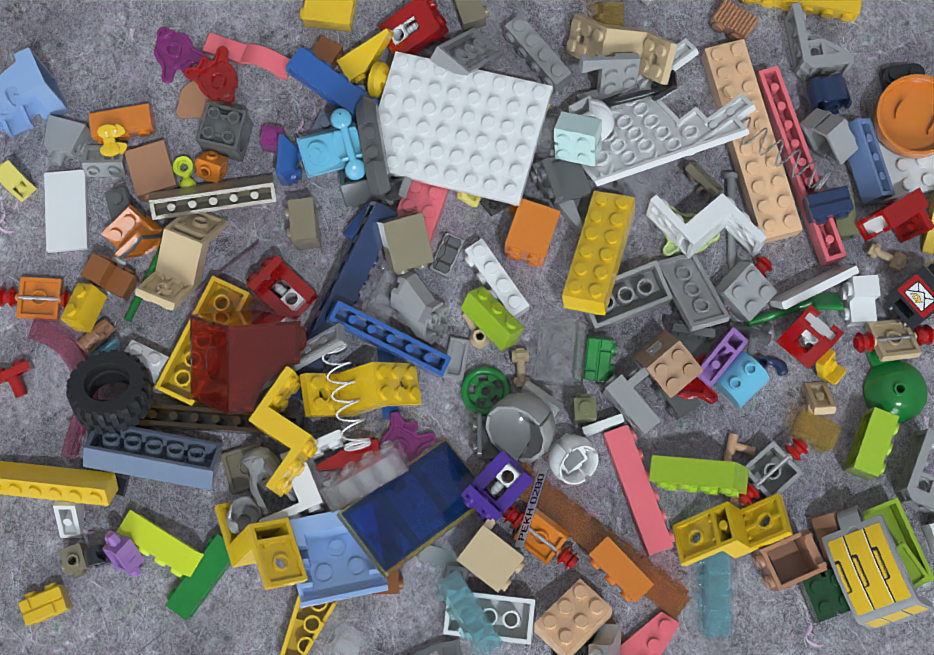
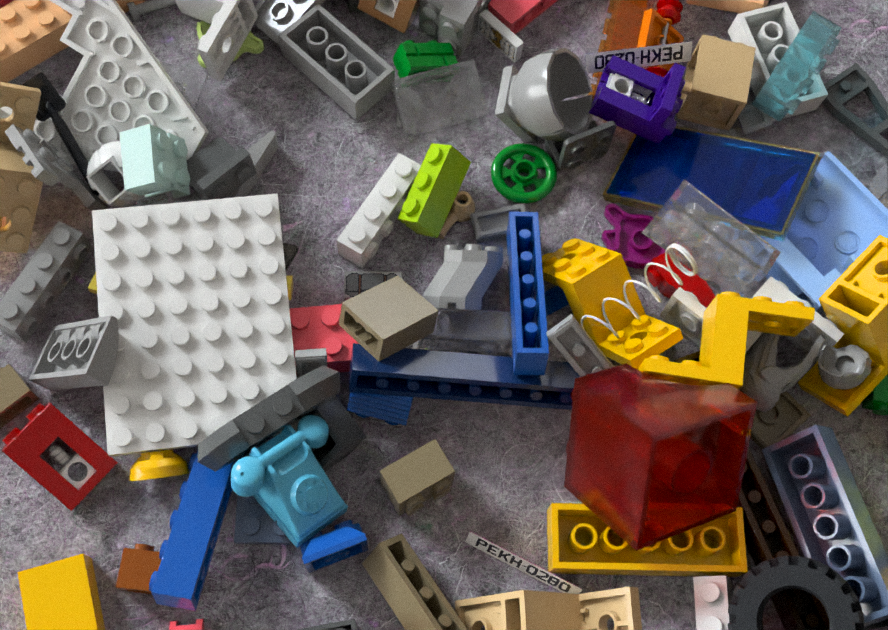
camera: 125 degrees left, 10 degrees down
red brick [245,255,318,326] -> none
magenta brick [260,124,287,154] -> none
yellow slope [337,28,394,84] -> none
orange container [504,198,561,268] -> none
tan bar [512,348,530,388] -> none
white piece [548,433,598,485] -> none
yellow brick [562,191,635,316] -> none
olive brick [572,394,597,425] -> none
dark tan plate [684,161,724,201] -> none

